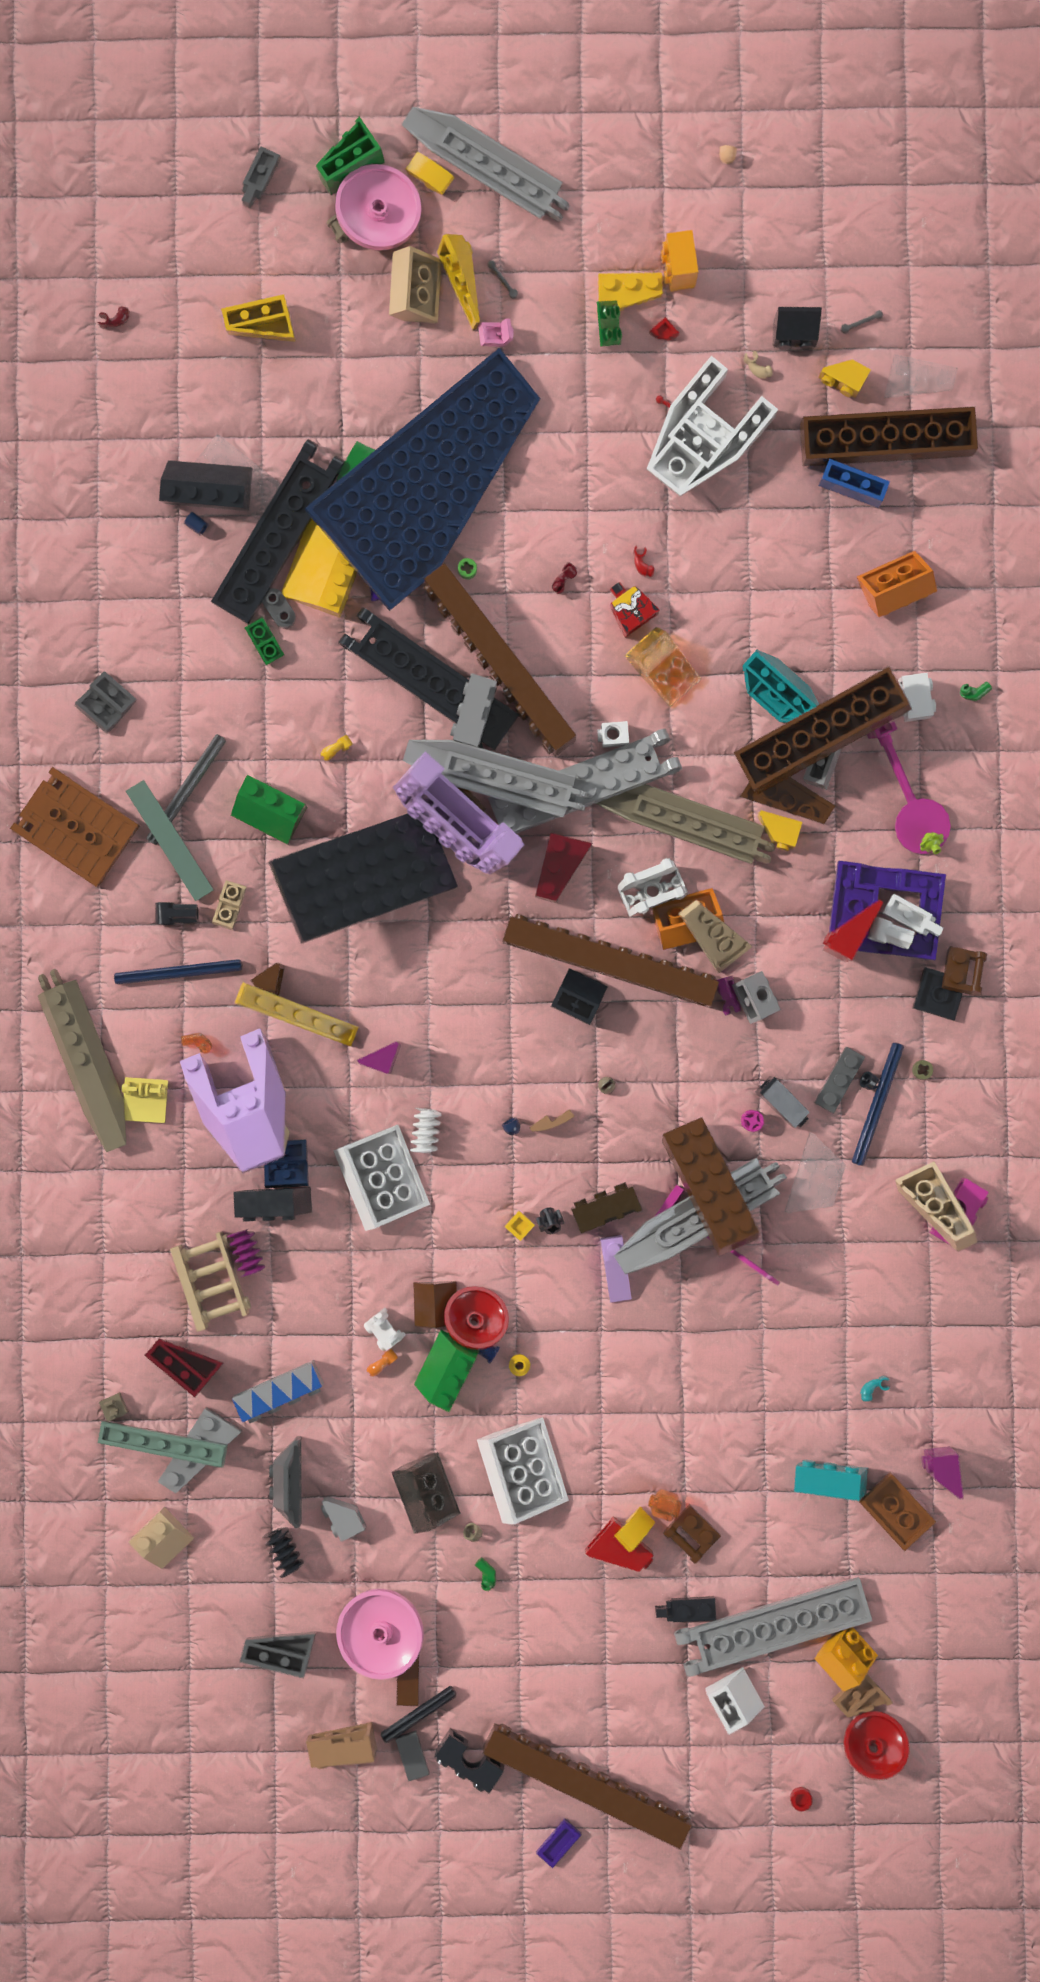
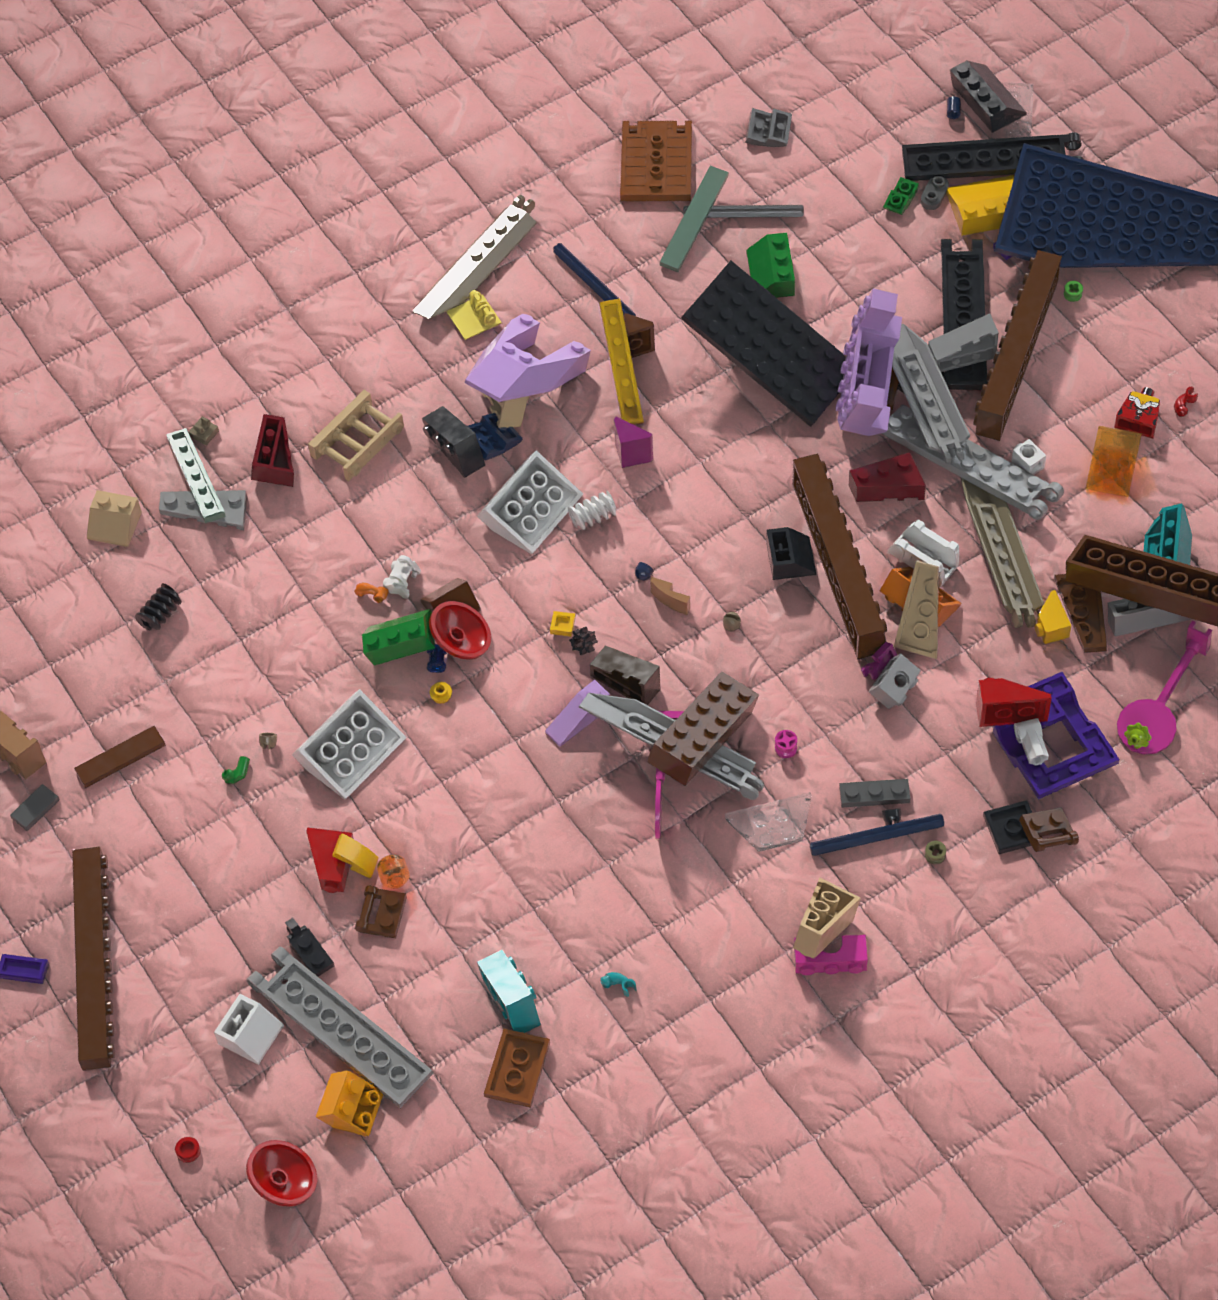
camera: 60 degrees right, 30 degrees down
black piece [155,902,199,925] -> none
clear orange arm [181,1033,212,1054] -> none
tan slope [212,880,246,930] -> none
yellow wedge [221,294,296,342] -> none
magenta piece [227,1229,265,1277] -> none
brick [232,1360,324,1423] -> none
dark grey wedge [240,1631,316,1678] -> none
dark grey wedge [269,1436,302,1528] -> none
yellow arm [320,735,353,761] -> none
light grey slope [321,1496,366,1542] -> none
bright pink dish [337,1589,424,1679] -> none
black axle [381,1686,457,1743] -> none
clear smoke slope [391,1452,460,1533] -> none
black arch [435,1728,504,1794] -> none
dark red arm [552,562,577,594] -> none
slope [755,1076,810,1128] -> none
medium nougat wing [832,1674,893,1718] -> none
white hinge [882,894,944,937] -> none
magenta slope [921,1446,964,1499] -> none

